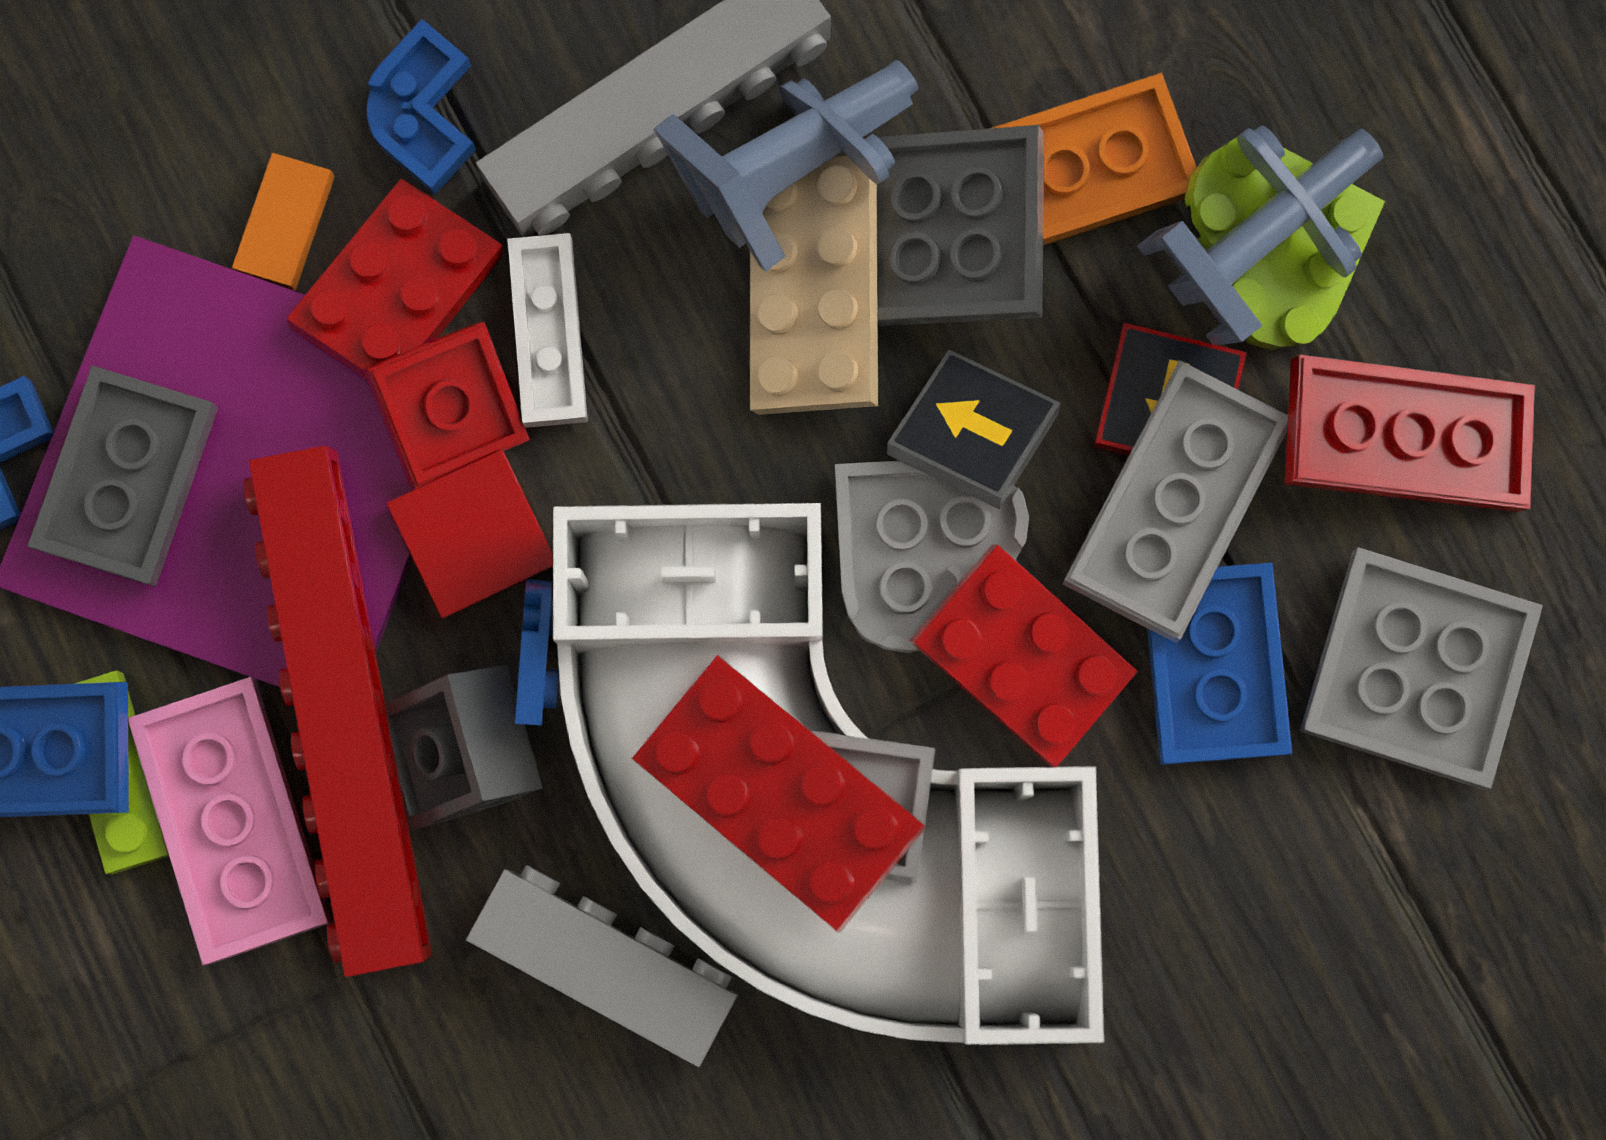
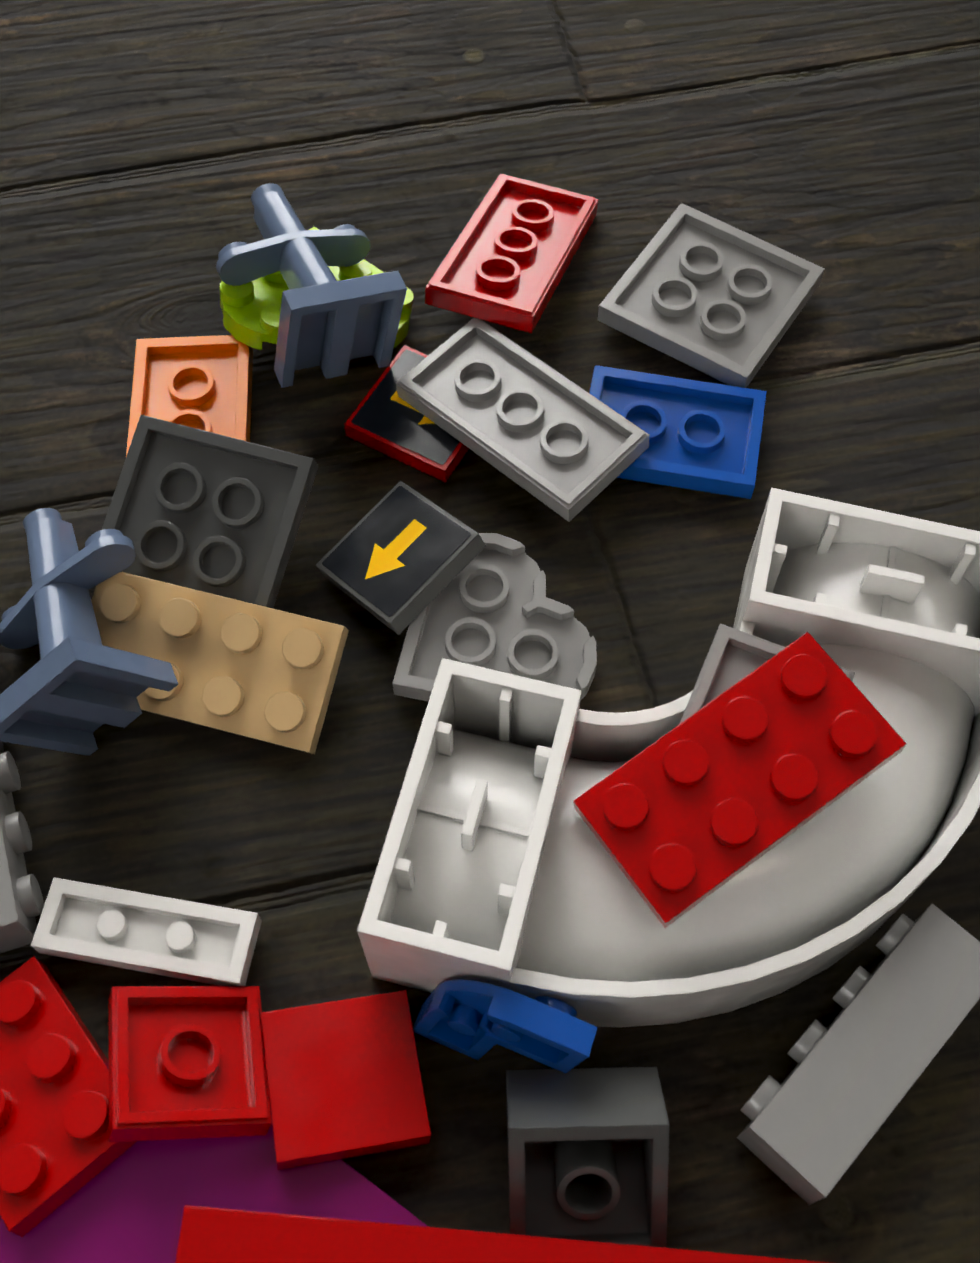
camera: 75 degrees left, 20 degrees down
red plate [909,544,1138,768] -> none

